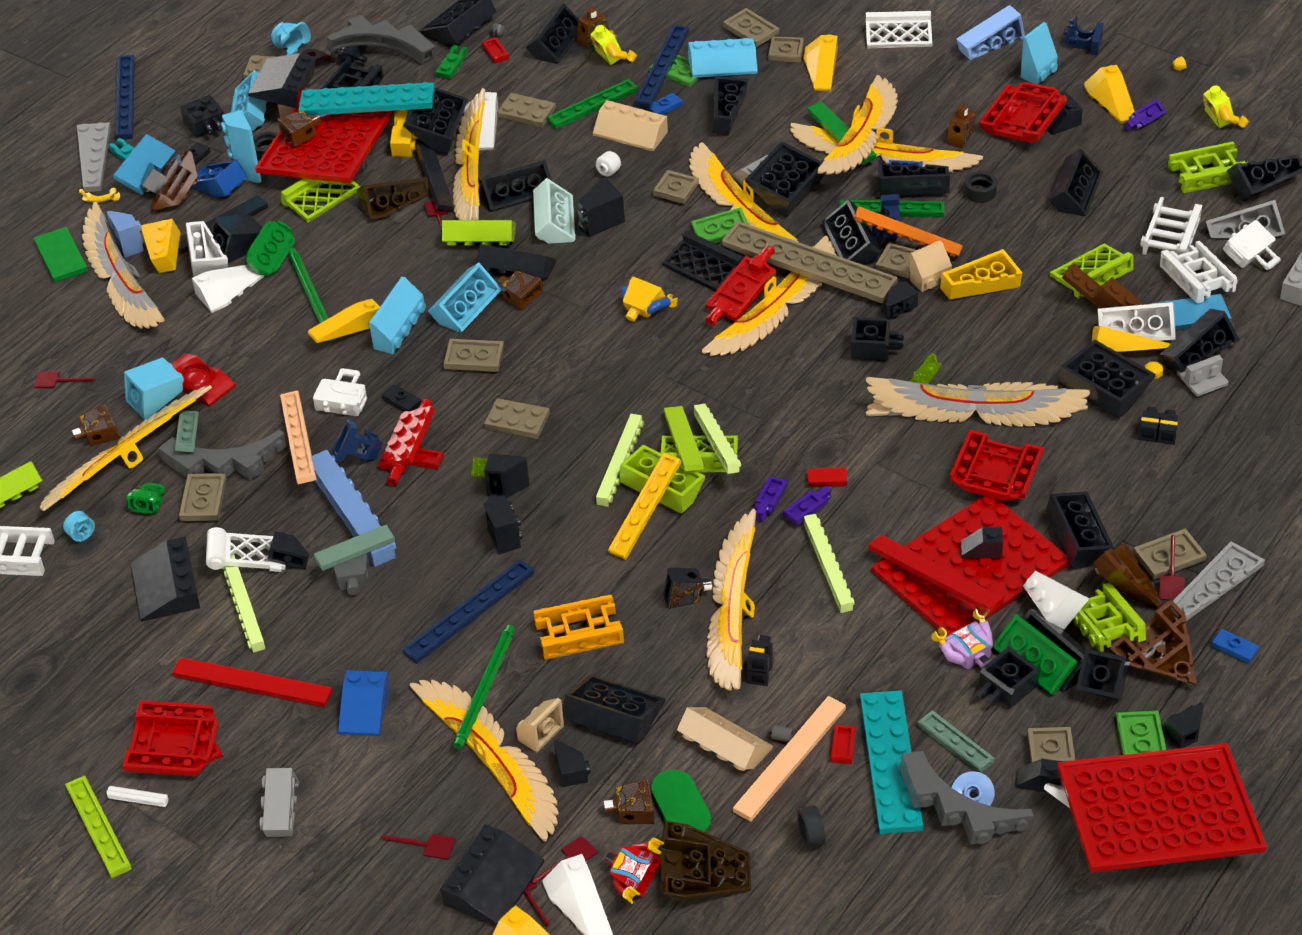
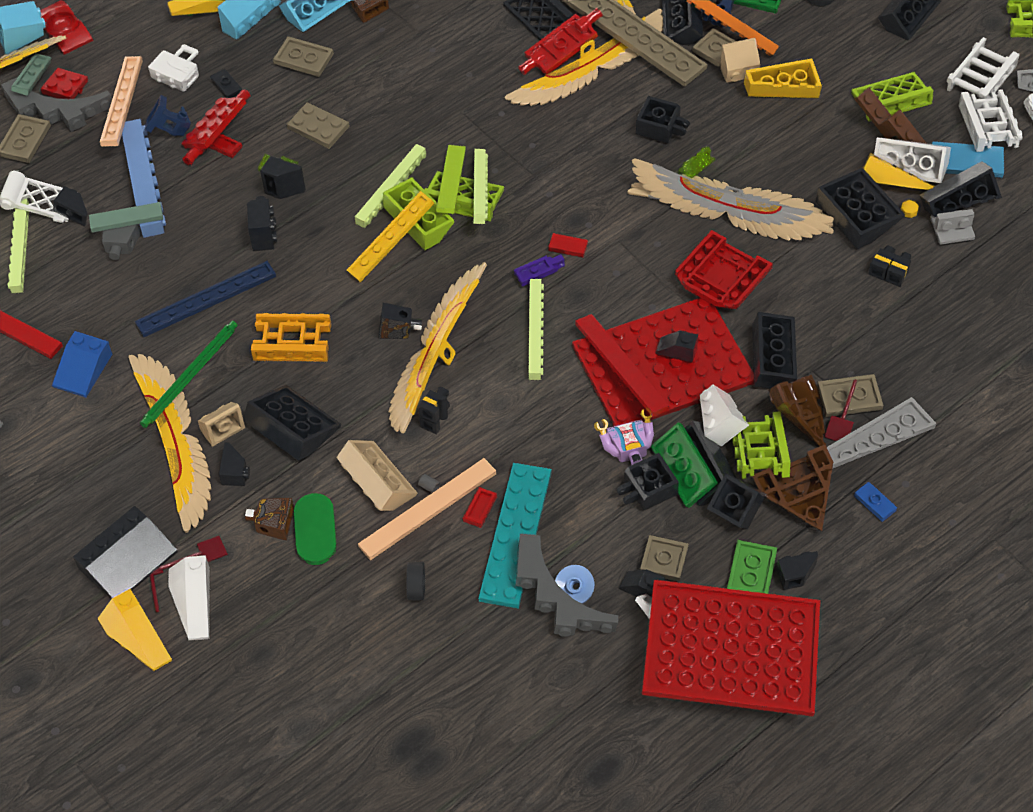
camera: 15 degrees right, 10 degrees up
dark red piece [381,834,456,860] -> none
torso [605,838,664,904] -> none
yellow torso [621,277,678,322] -> none
dark brown wedge [659,821,751,899] -> none
dark purple hinge [755,476,788,522] -> none
black slope [886,281,918,320] -> none
sand green tile [918,710,995,773] -> none
none -> red plate [41,68,88,99]

